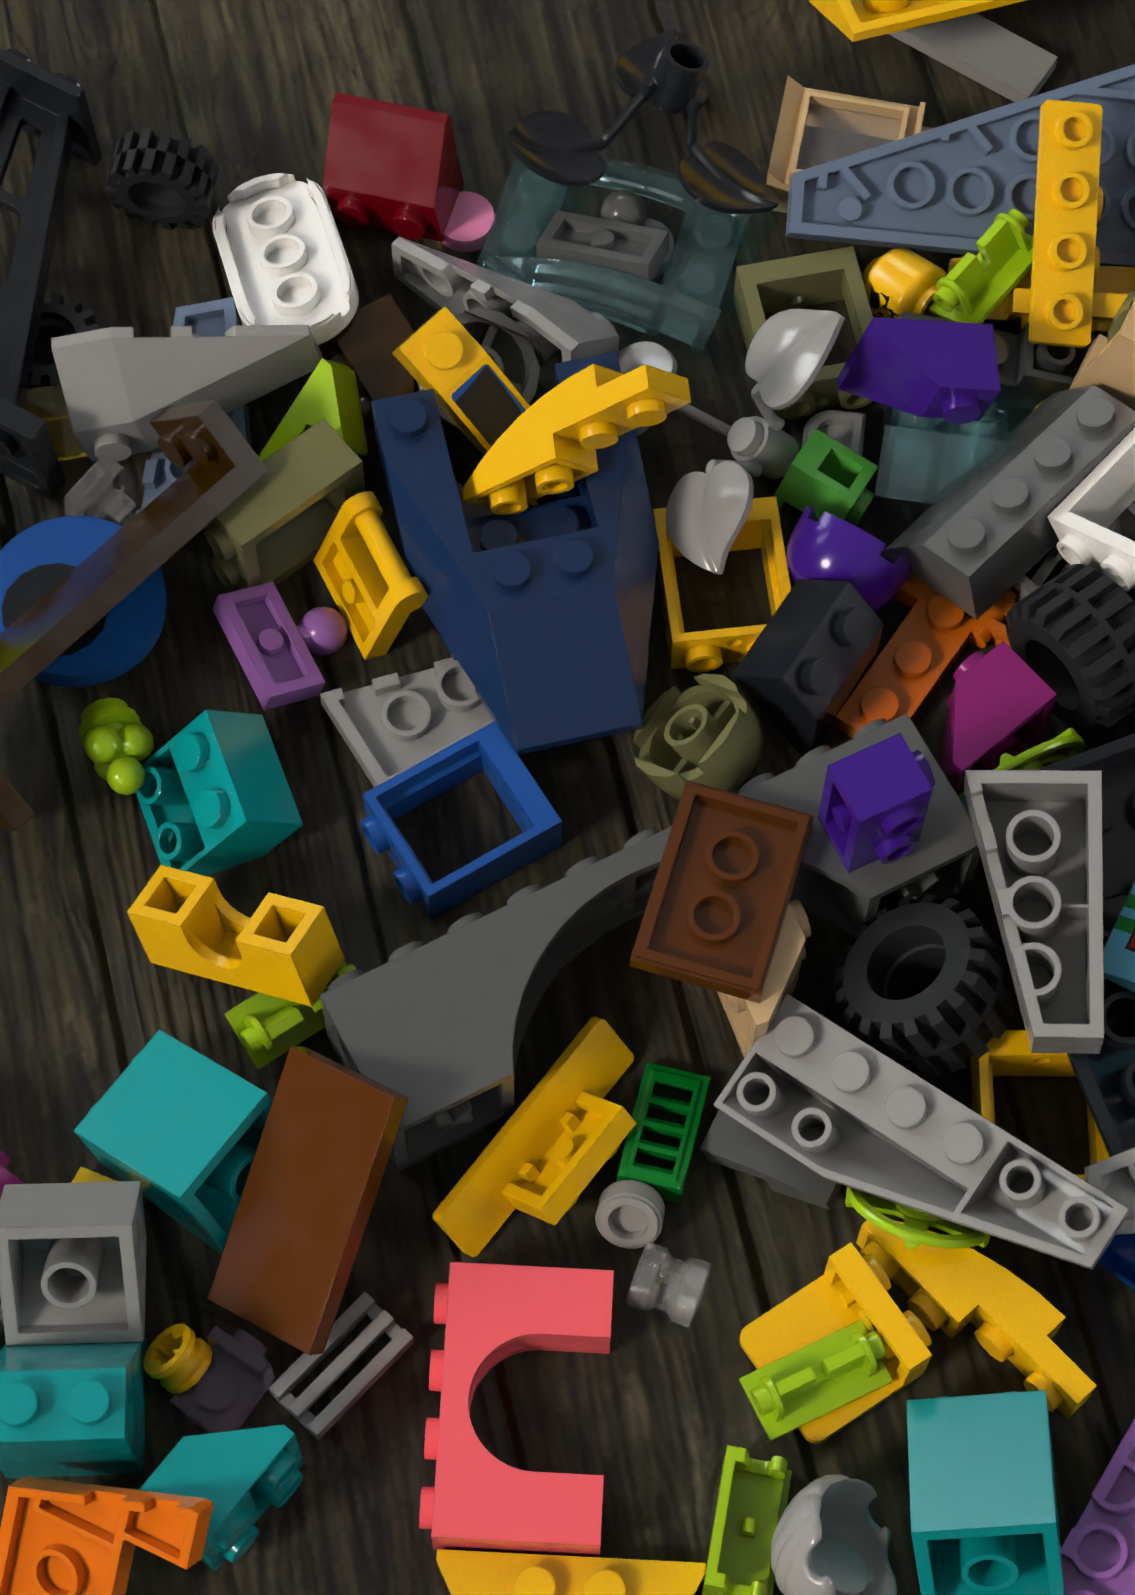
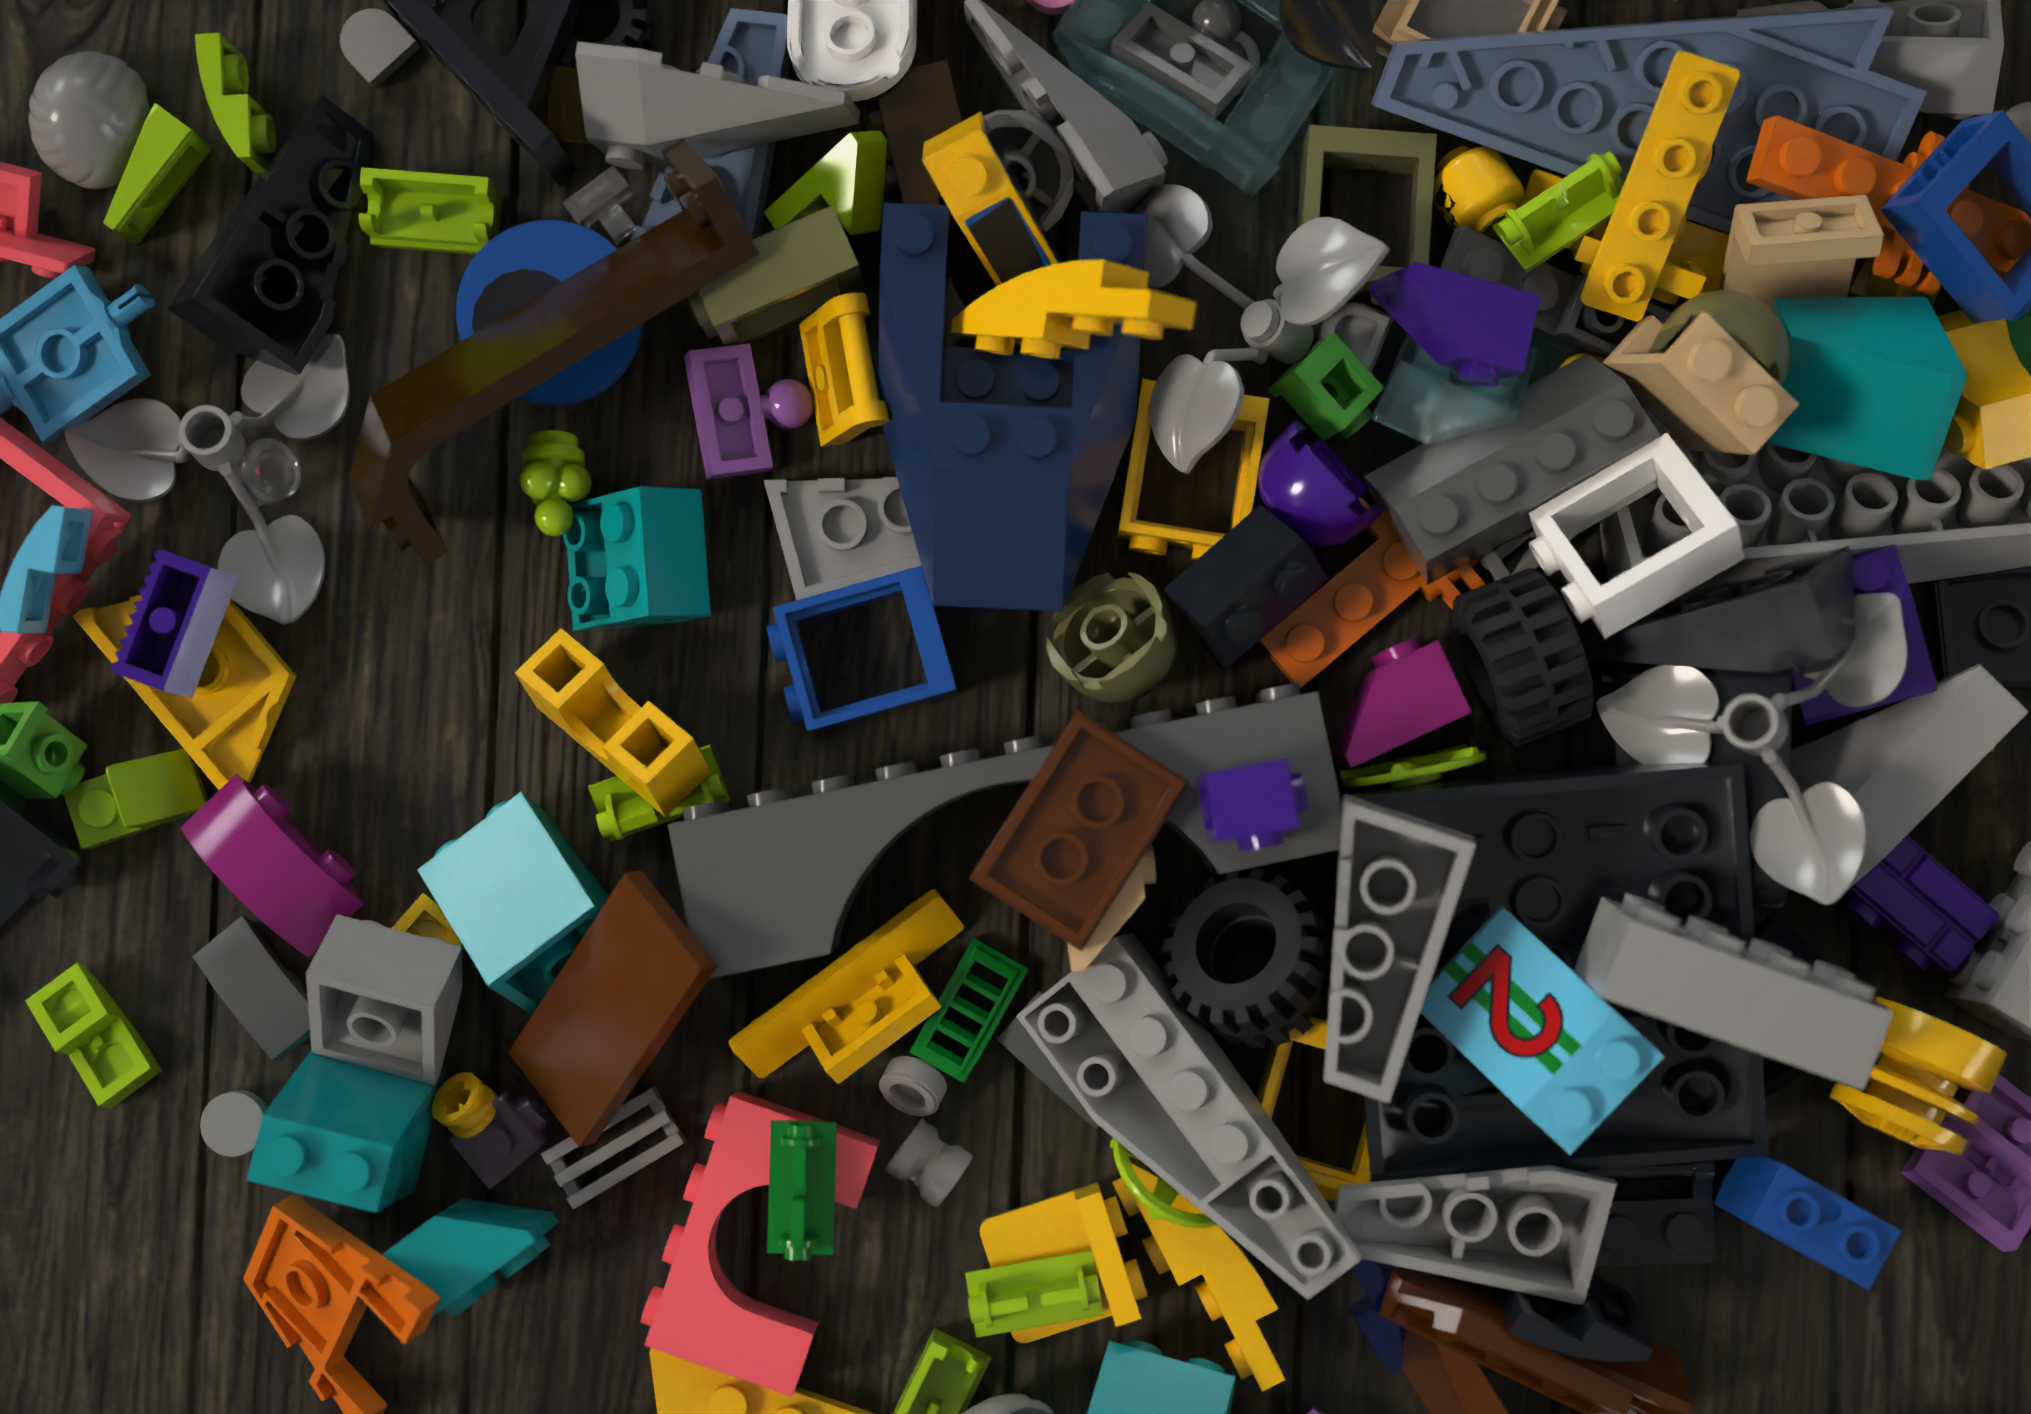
camera: 20 degrees right, 20 degrees up
none -> green hinge [767,1120,837,1260]

